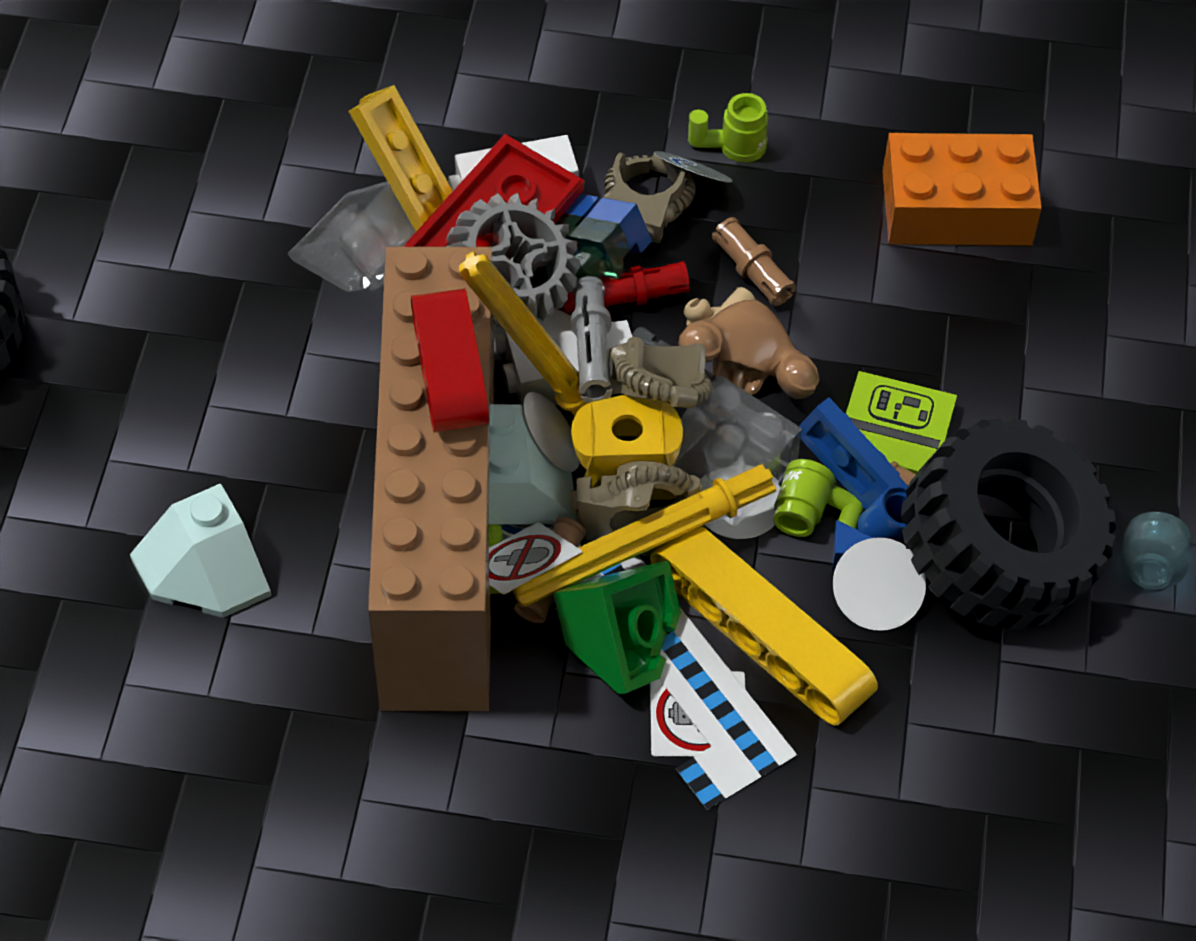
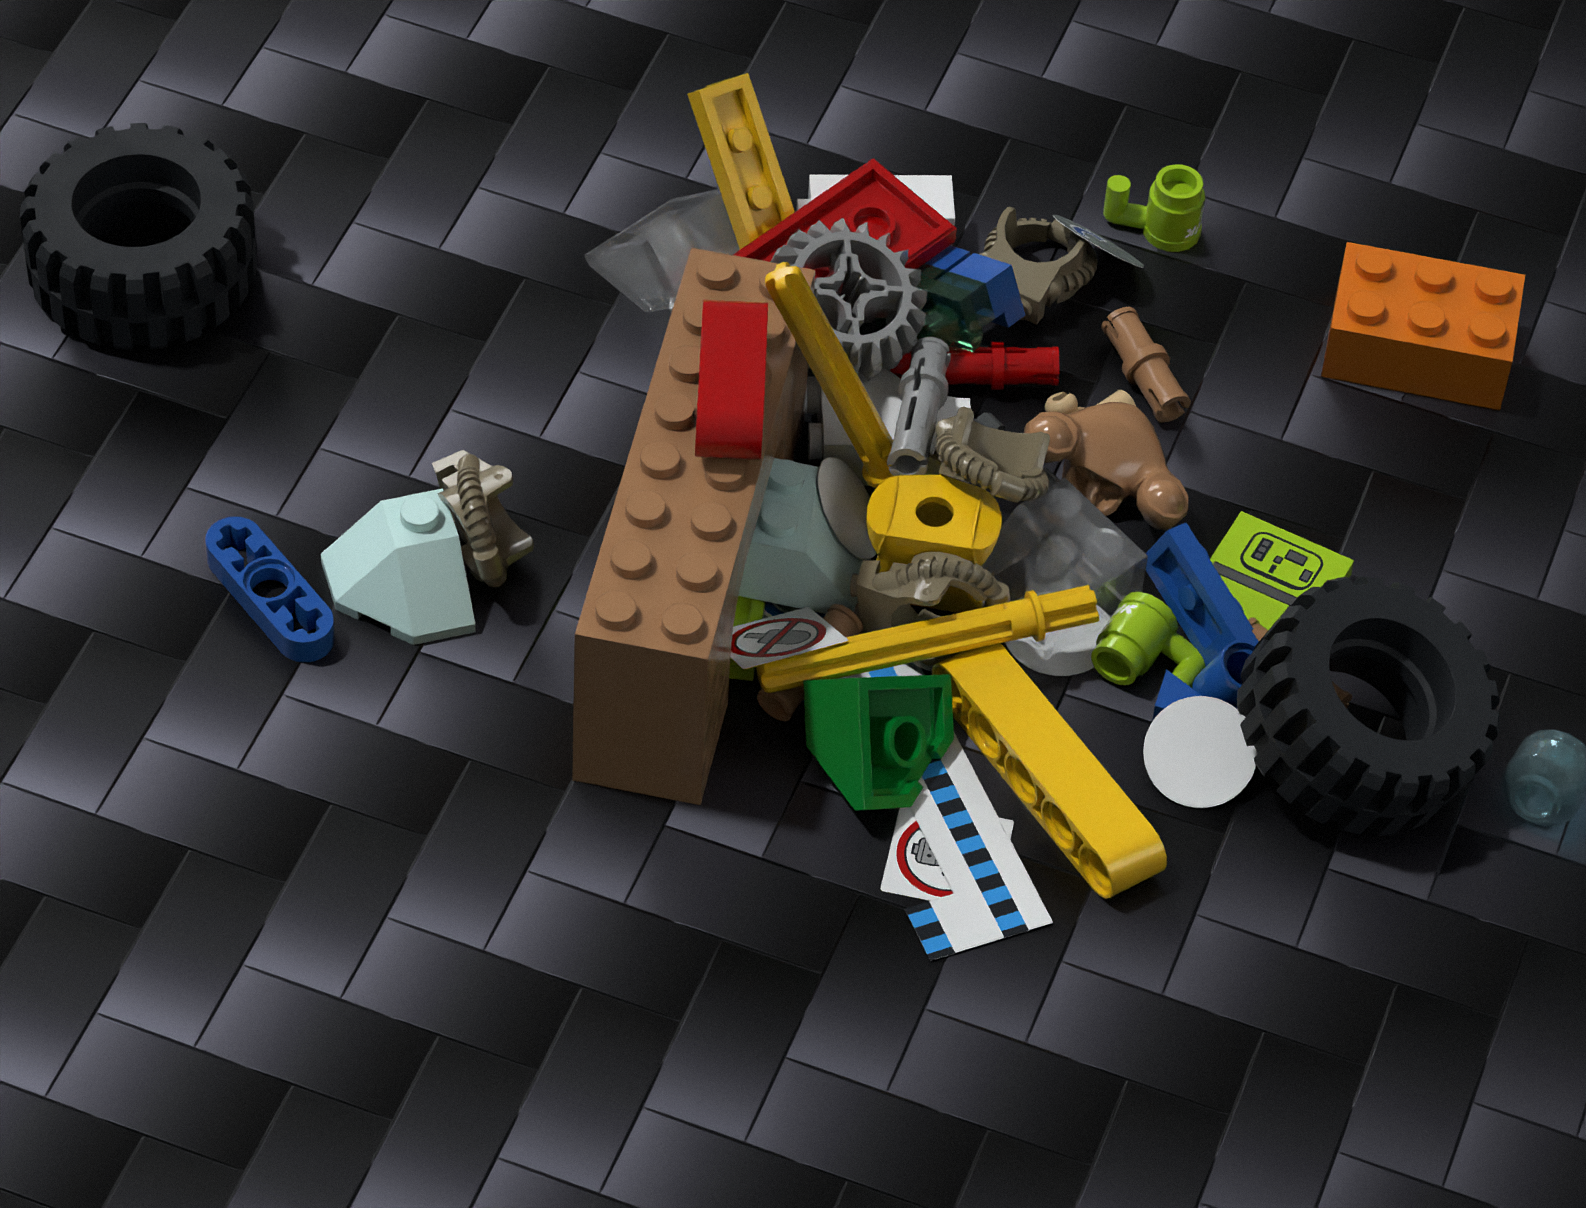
camera: 10 degrees right, 5 degrees down
none -> blue beam [205,517,335,662]
none -> dark tan piece [432,450,534,587]

